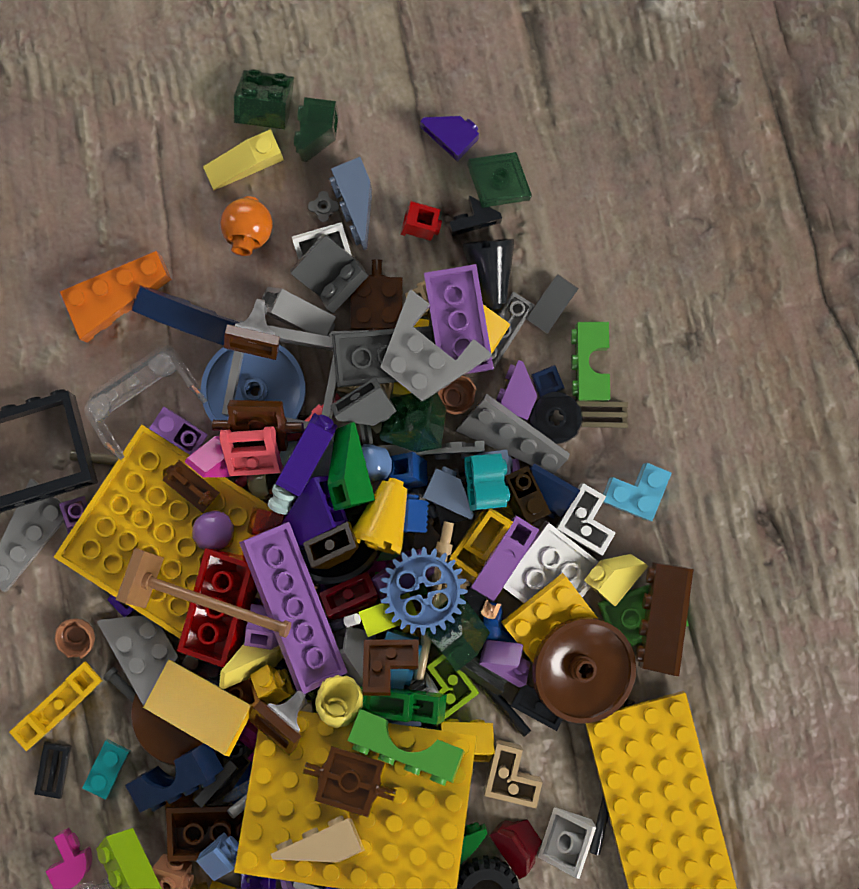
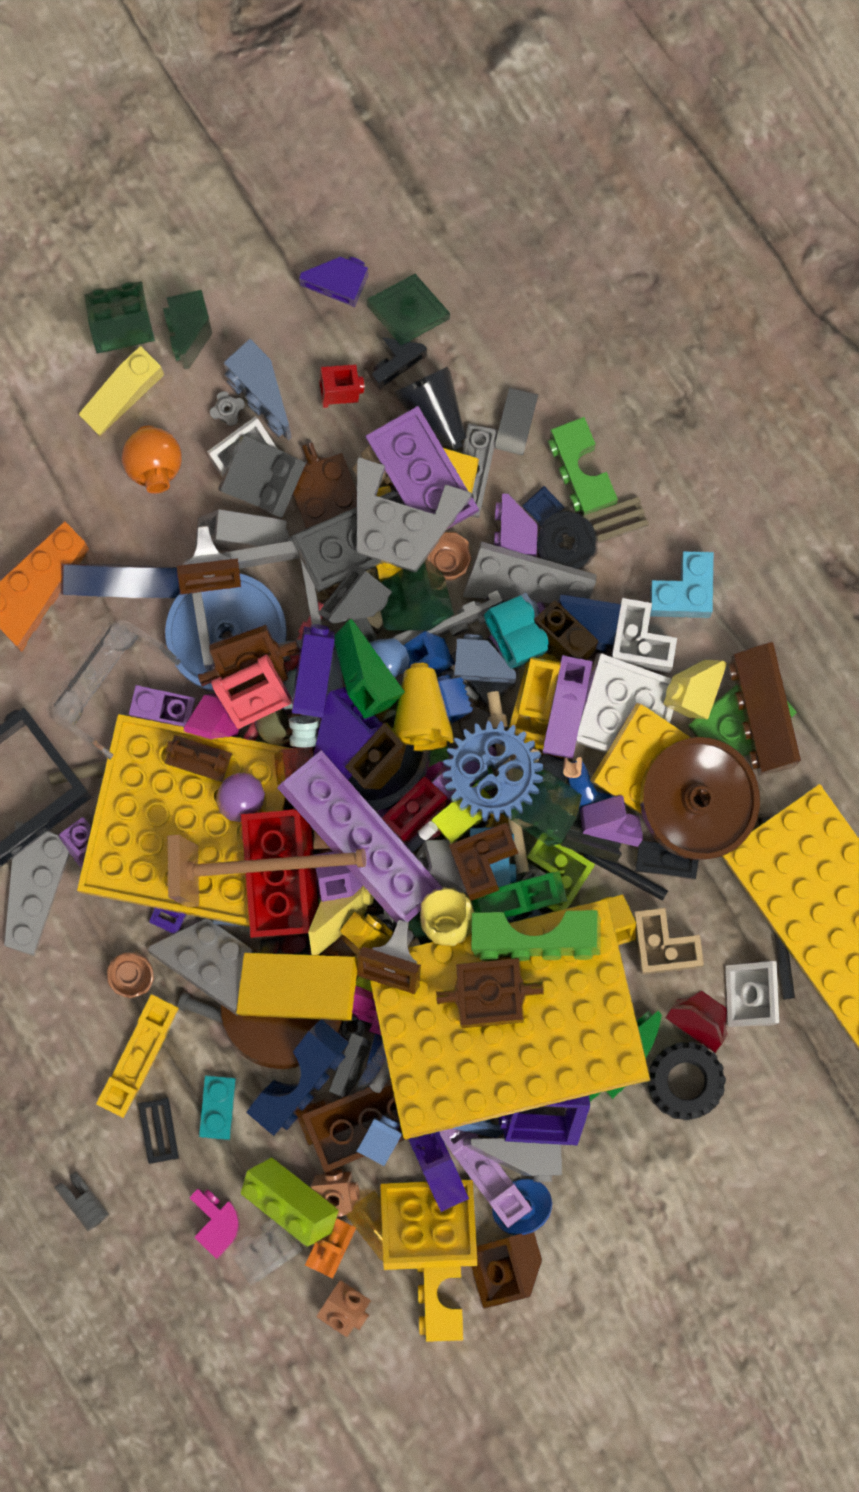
camera: 15 degrees left, 5 degrees down
tan slope [271,816,365,862] -> none

